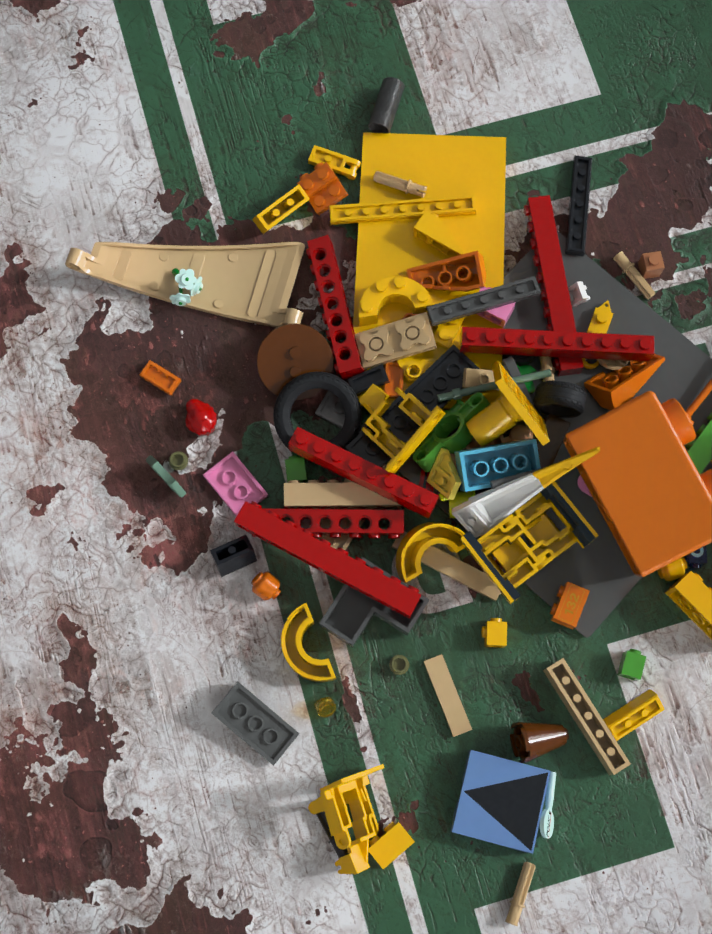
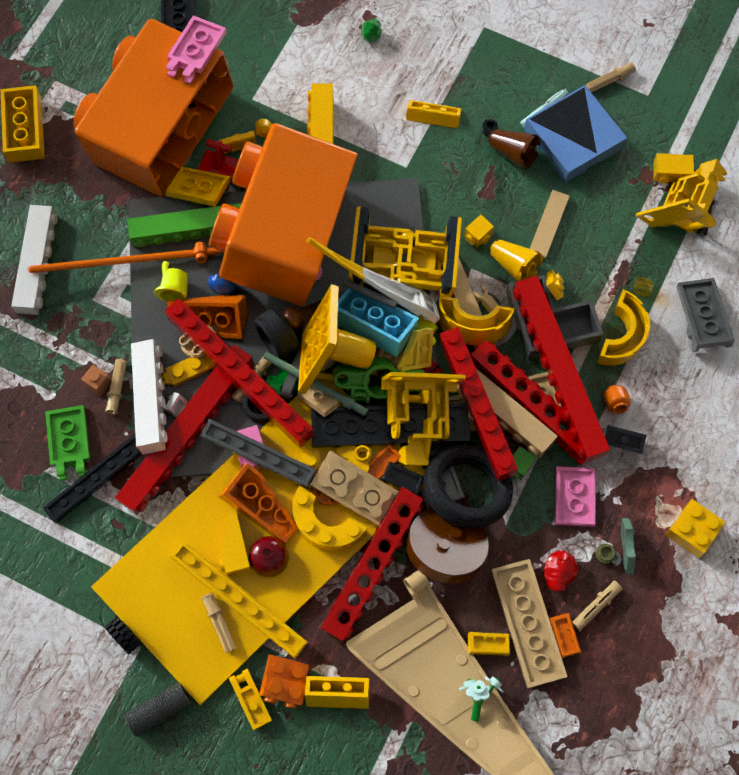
camera: 135 degrees left, 5 degrees down
olive plate [389,655,409,675] -> none
tan brick [543,658,631,775] -> none
orange brick [549,582,590,630] -> none
bright green brick [617,649,647,681] -> none
none -> bright green tile [45,405,91,480]
none -> black tyre [104,616,141,654]
none -> white brick [131,339,168,455]
none -> neon yellow hat [154,261,188,302]
none -> dark red cylinder [249,536,289,577]
none -> reddish brown piece [282,308,303,329]
none -> yellow plate [468,632,510,656]
none -> tan bar [474,286,500,313]
none -> black bush [482,119,498,137]
none -> yellow cone [490,240,543,282]
none -> tan plate [491,559,568,689]
none -> yellow plate [546,269,564,300]
none -> tan pin [572,580,623,632]
none -> yellow brick [665,499,725,559]

